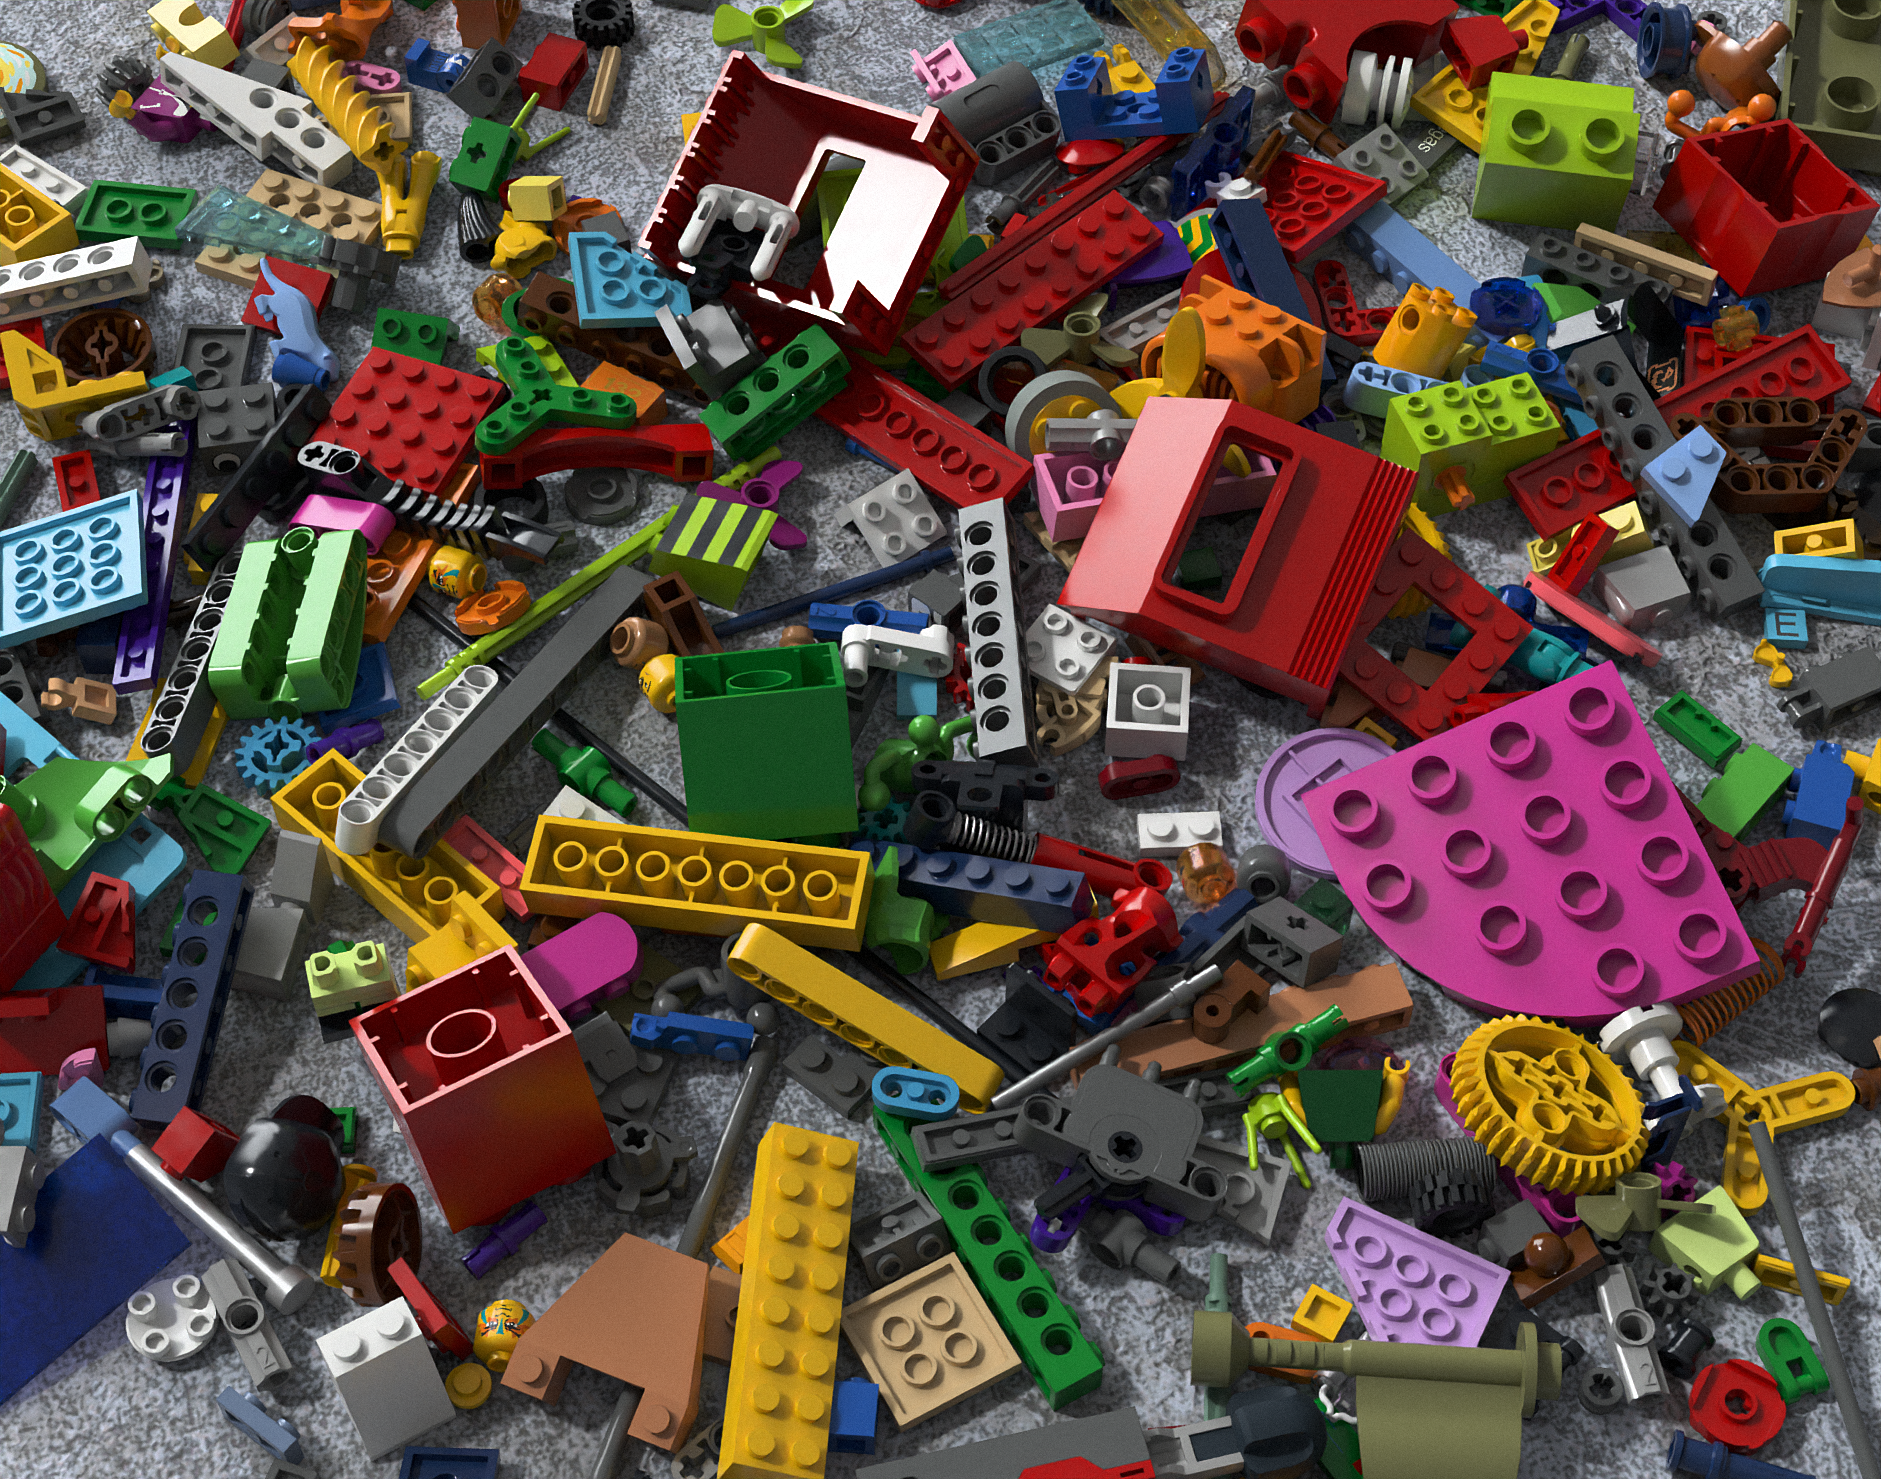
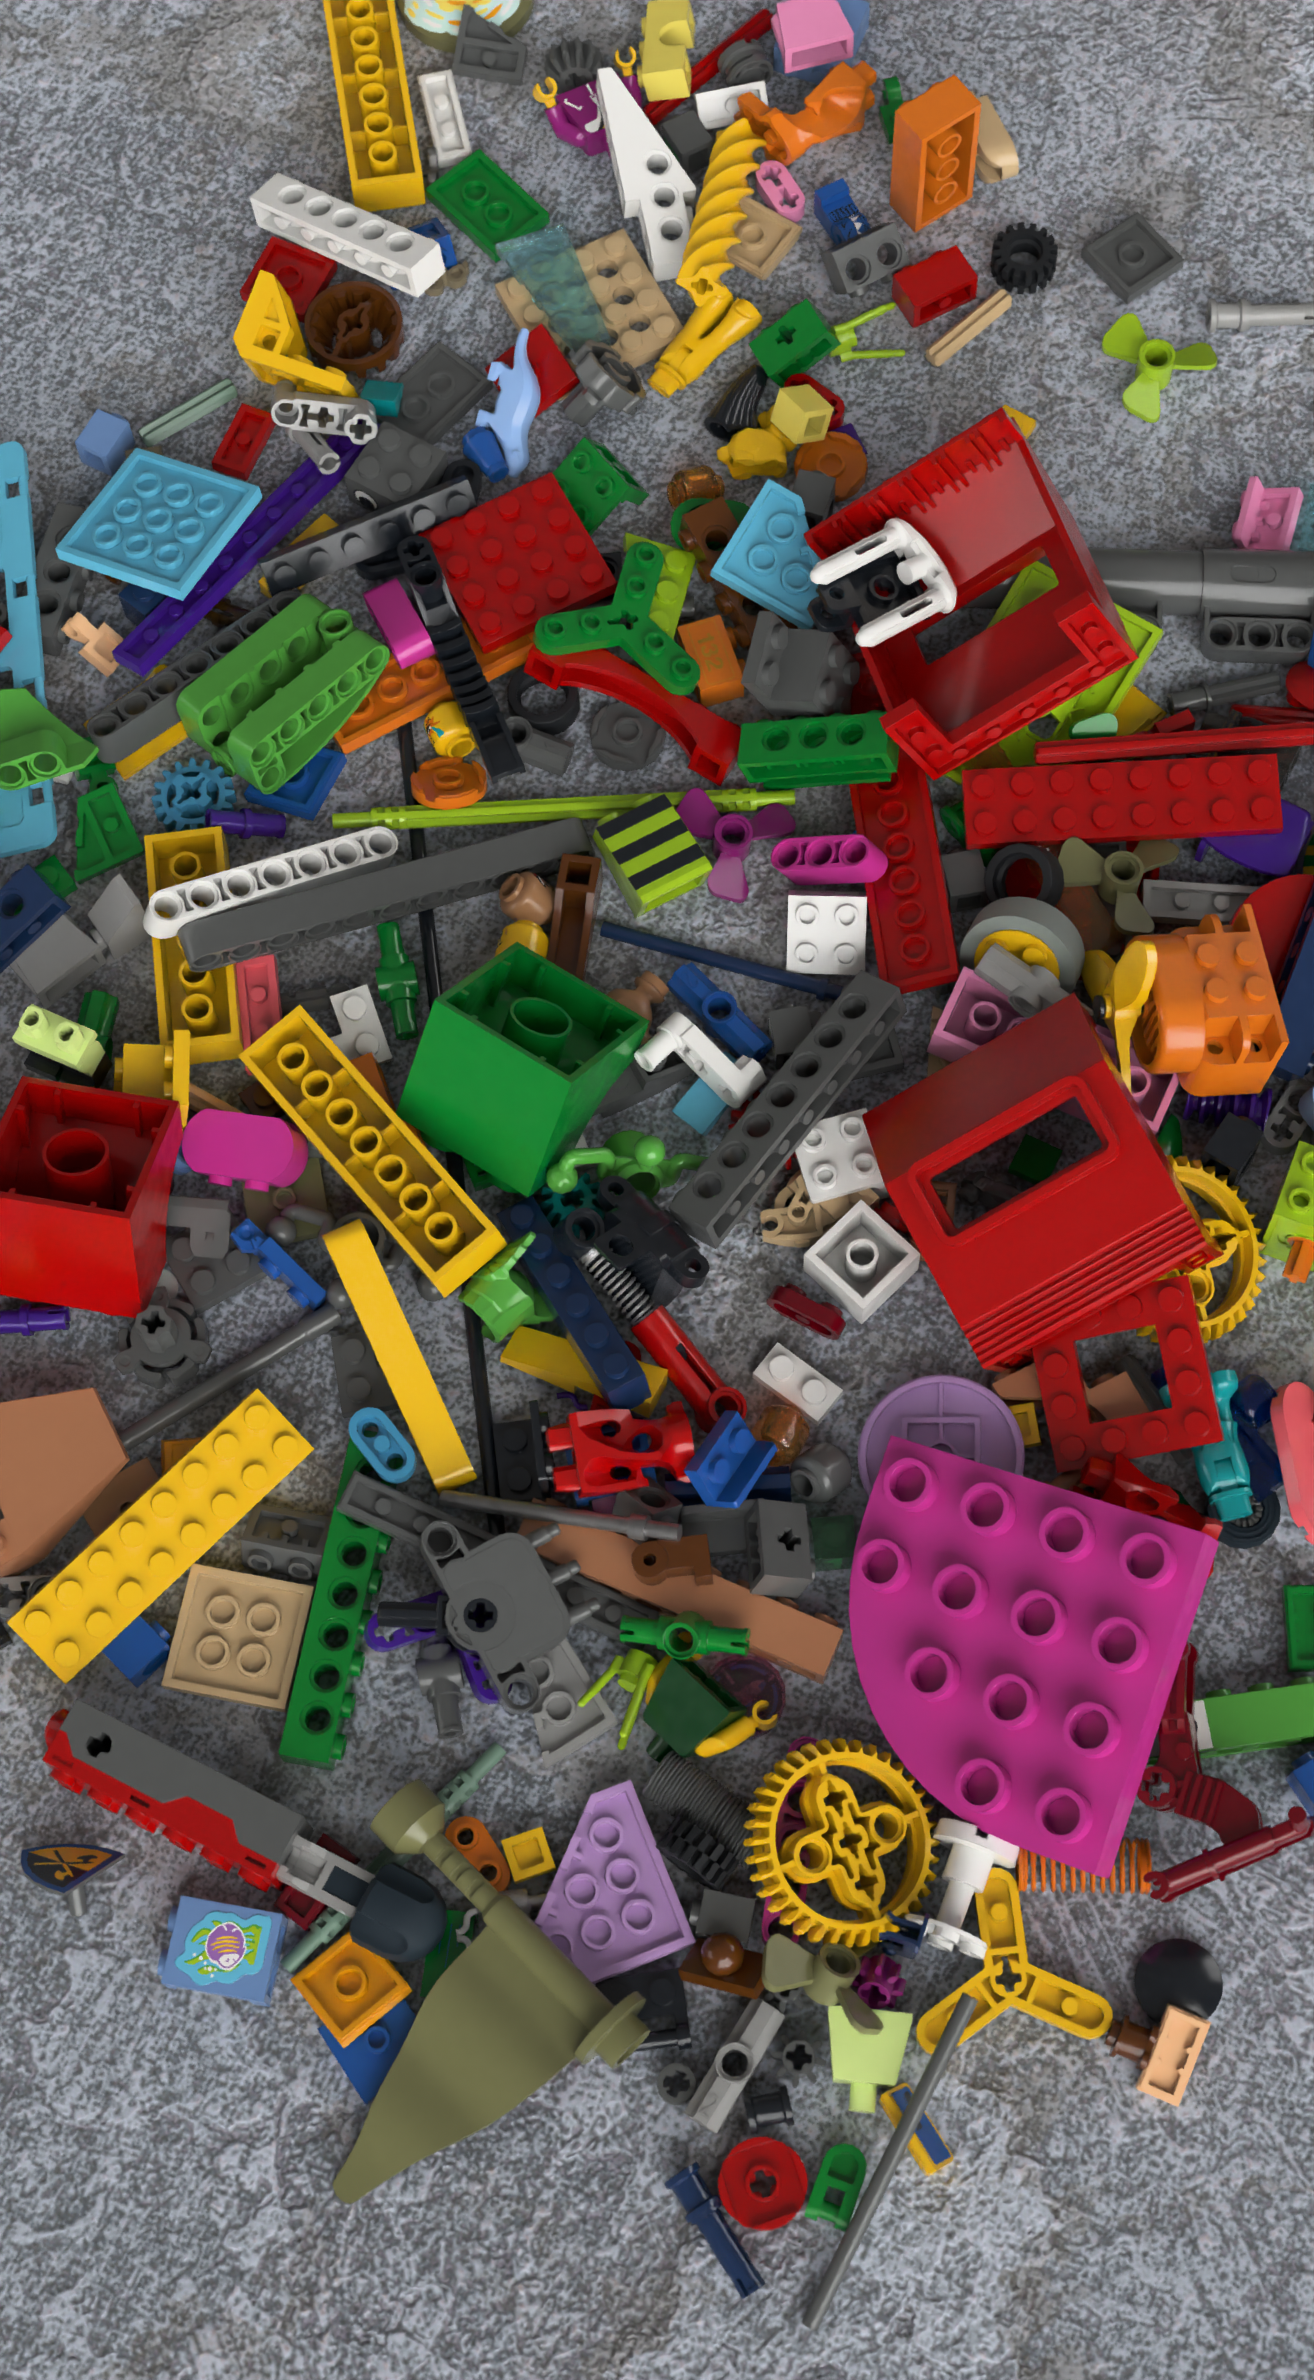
camera: 45 degrees right, 15 degrees up
none -> blue bracket [684,1410,778,1508]
none -> dark pink beam [771,834,888,886]

